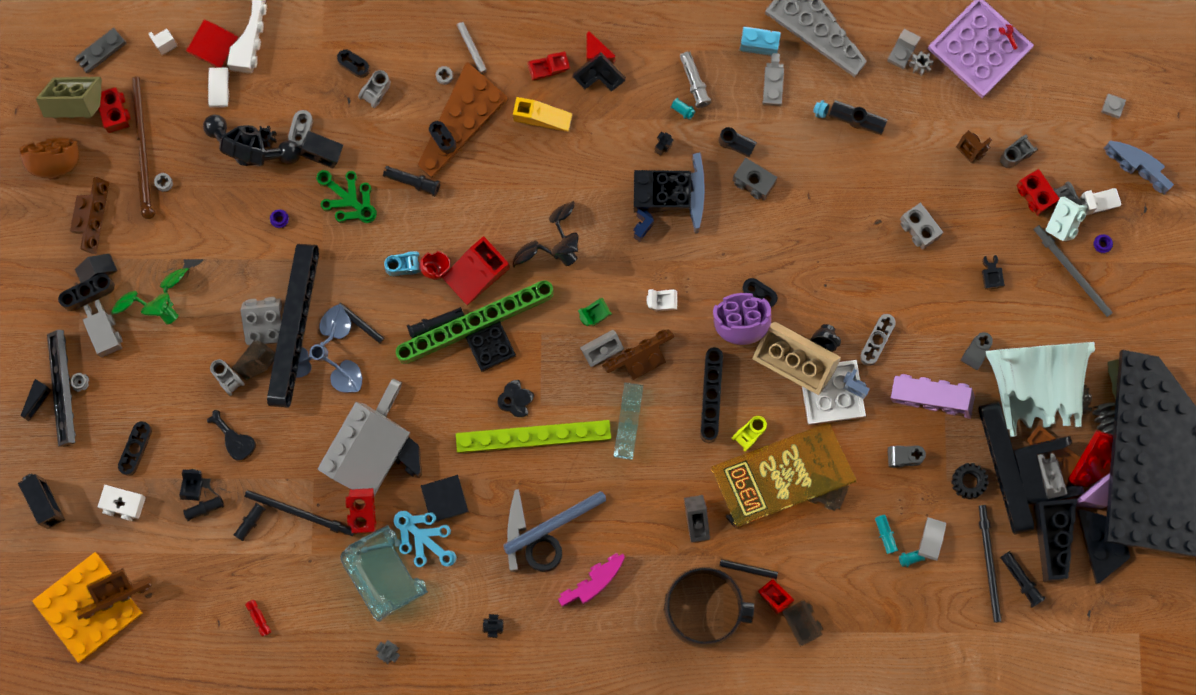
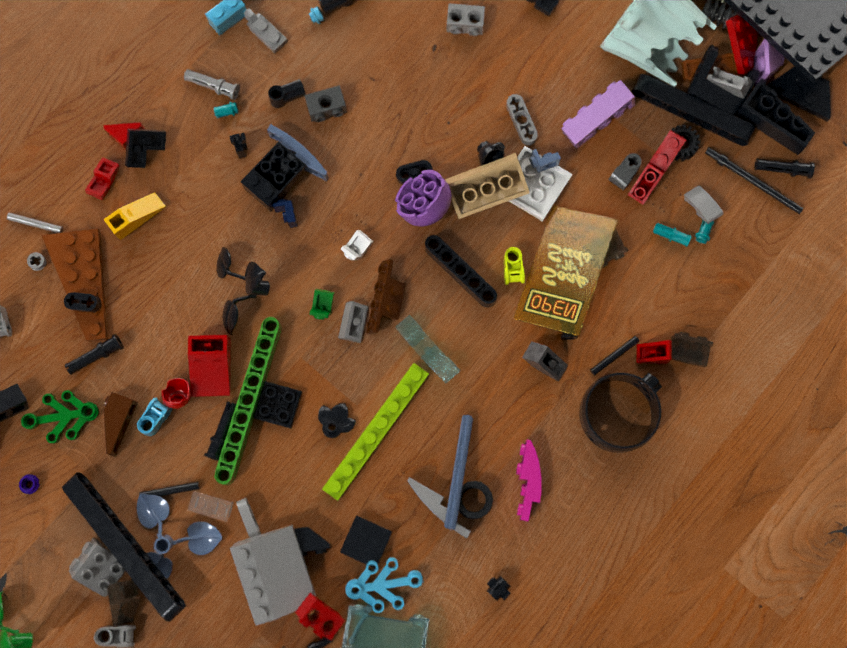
camera: 50 degrees left, 0 degrees up
dark grey piece [960,332,993,370] -> none
none -> reddish brown slope [104,392,138,457]
none -> clear slope [188,491,234,522]
none -> red slope [628,130,687,205]

